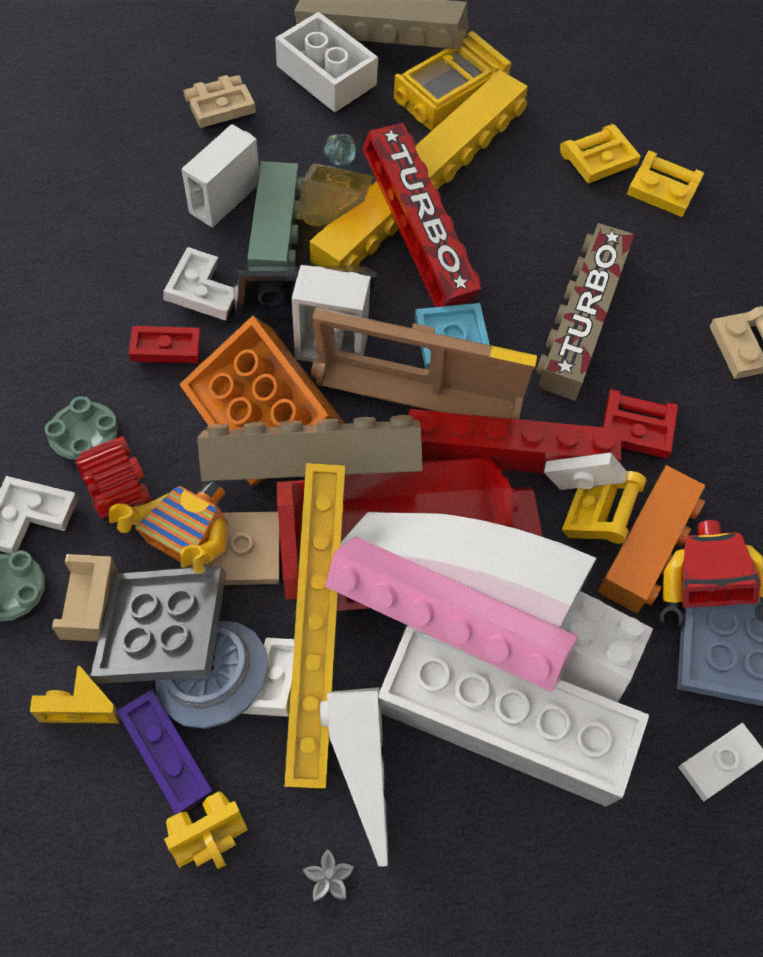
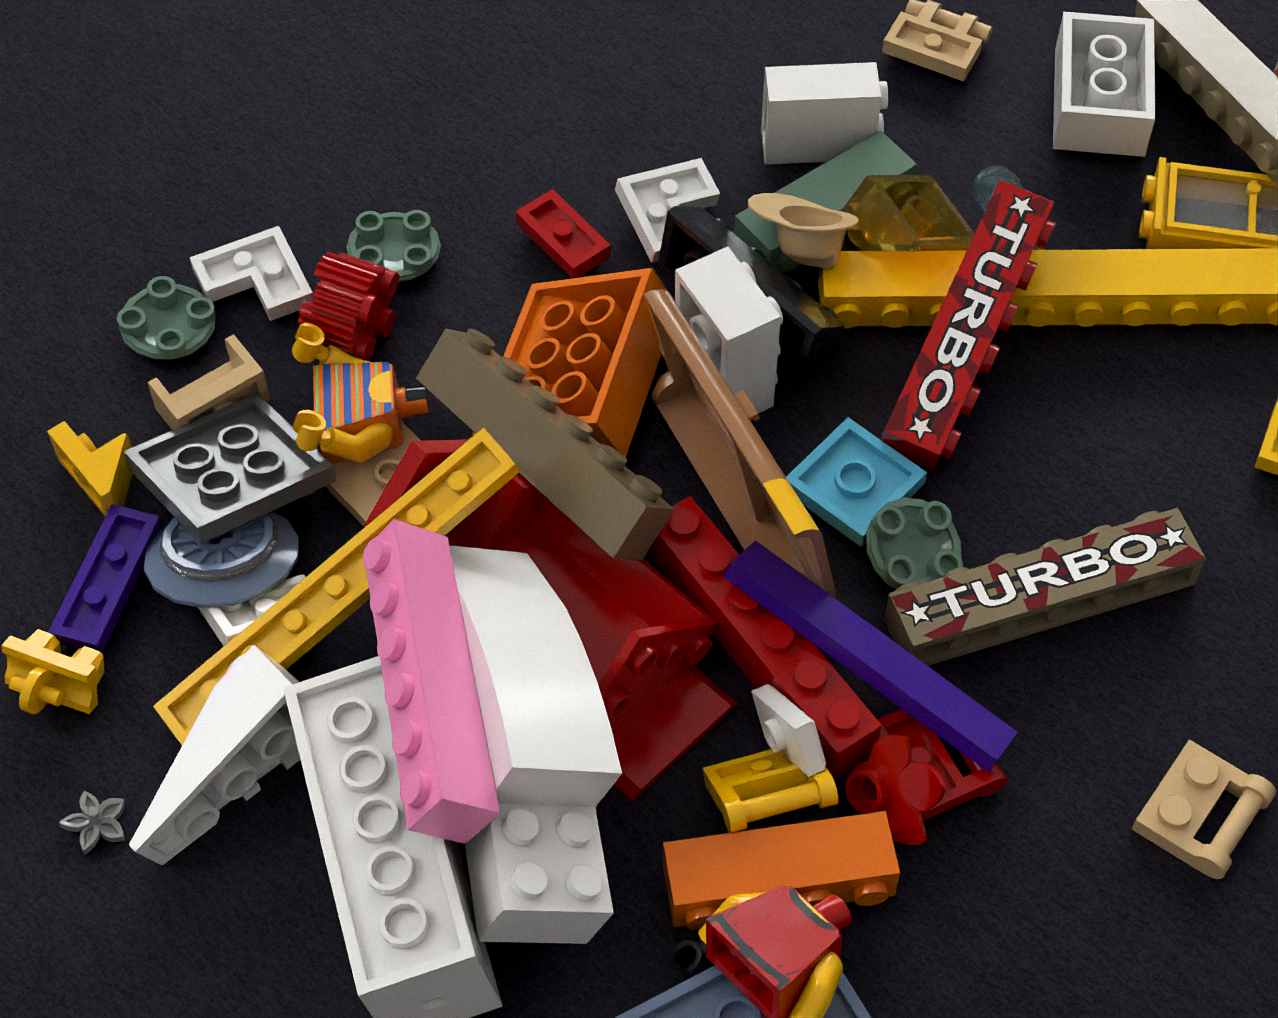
camera: 55 degrees right, 5 degrees down
none -> dark purple tile [723,540,1018,772]
none -> tan piece [748,193,859,269]
none -> red plate [845,735,946,846]
none -> sand green dish [866,497,963,589]

